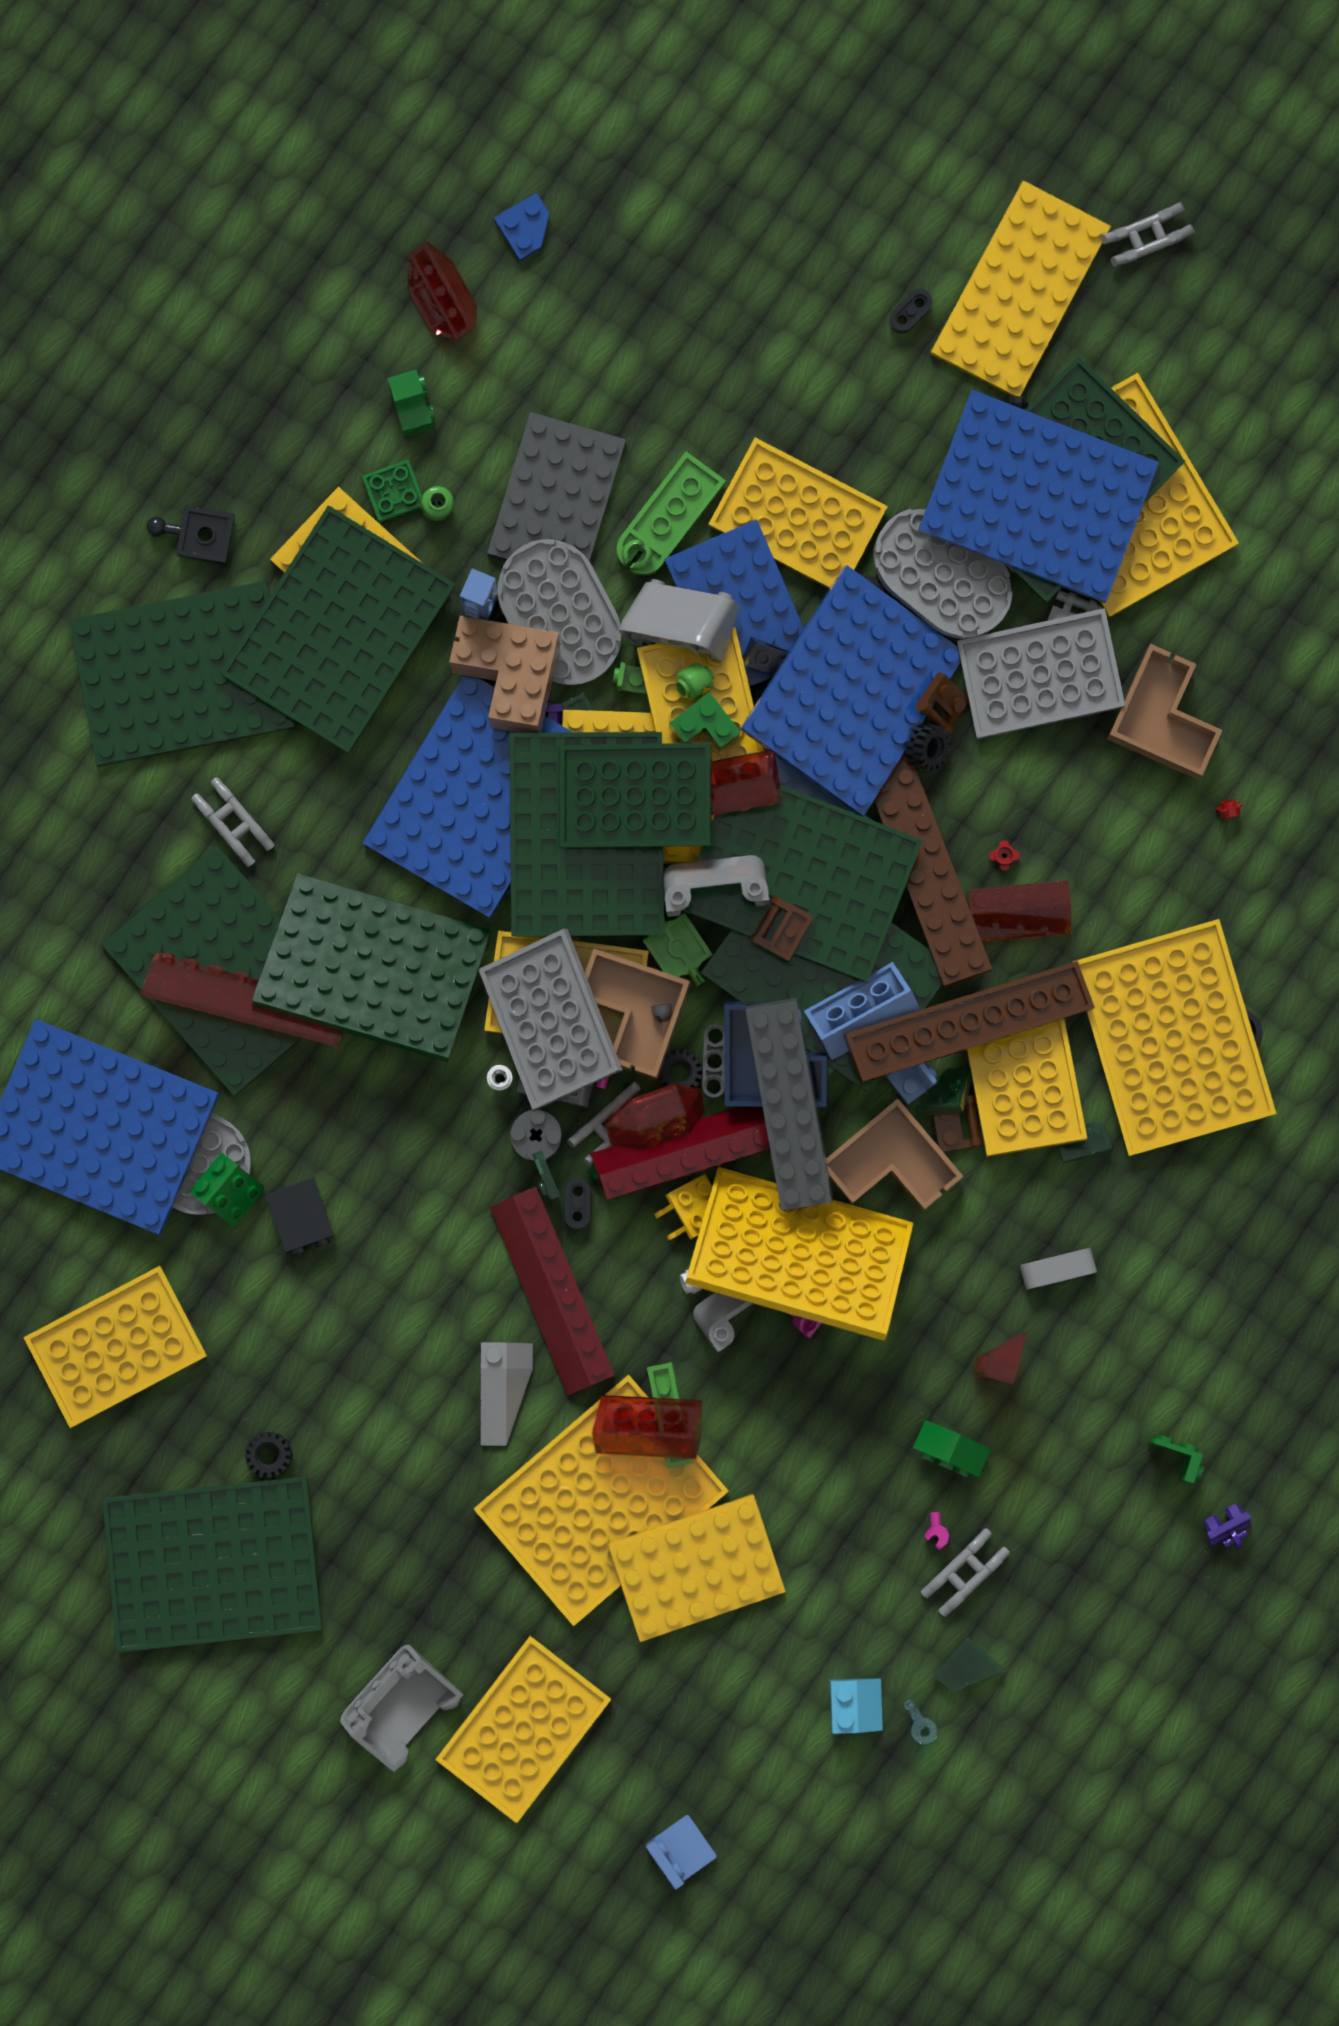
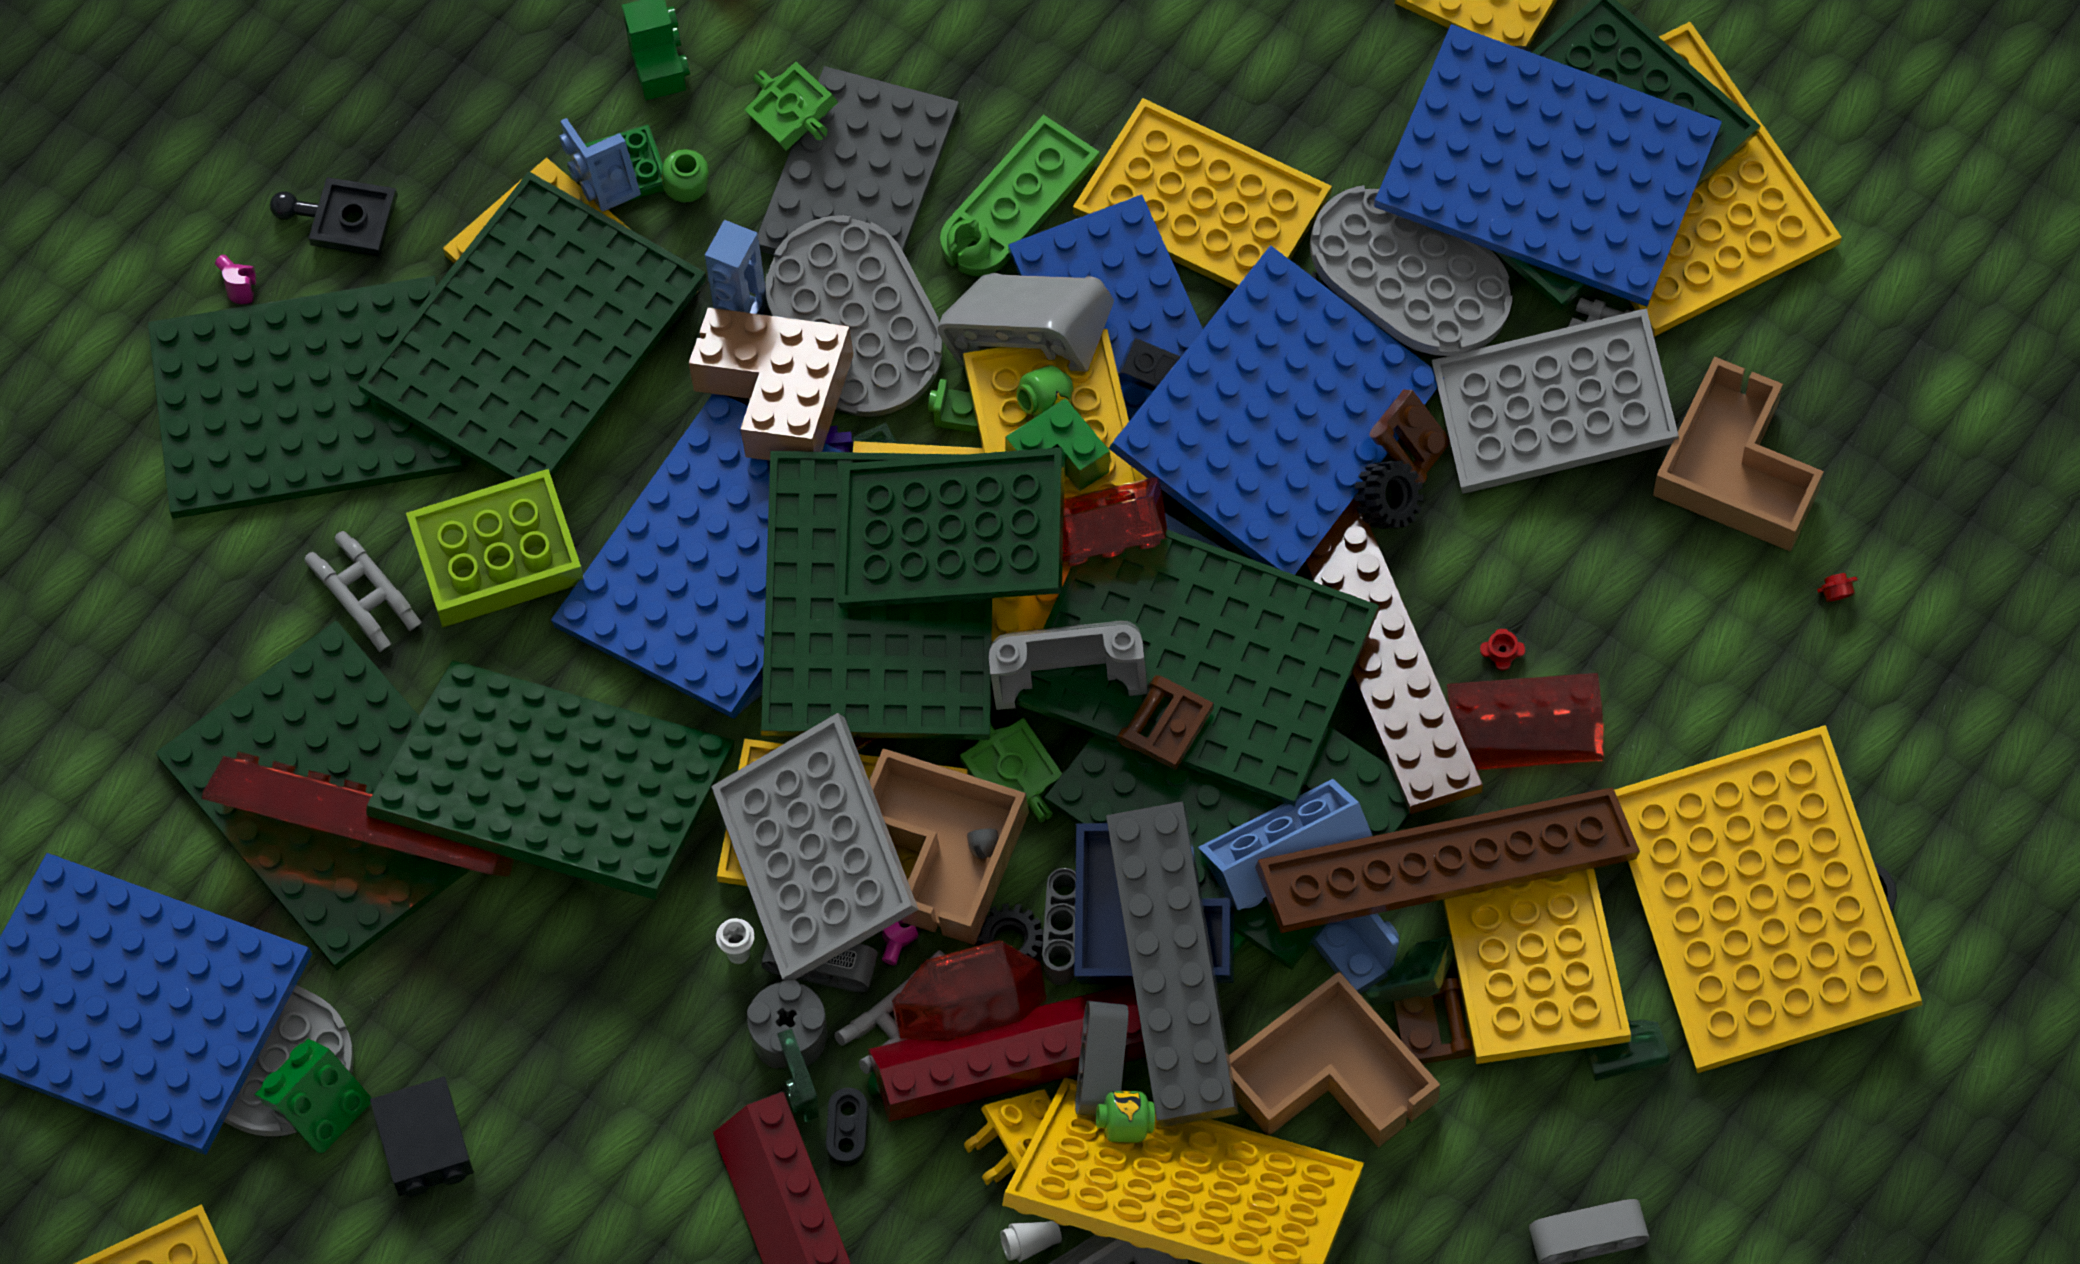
camera: 10 degrees right, 20 degrees down
none -> dark pink piece [215,254,256,304]
none -> lime slope [406,469,584,628]
none -> medium blue bracket [559,118,641,212]
none -> bright green plate [744,62,839,151]
none -> dark grey beam [1075,1001,1128,1116]
none -> bright green head [1096,1091,1155,1143]

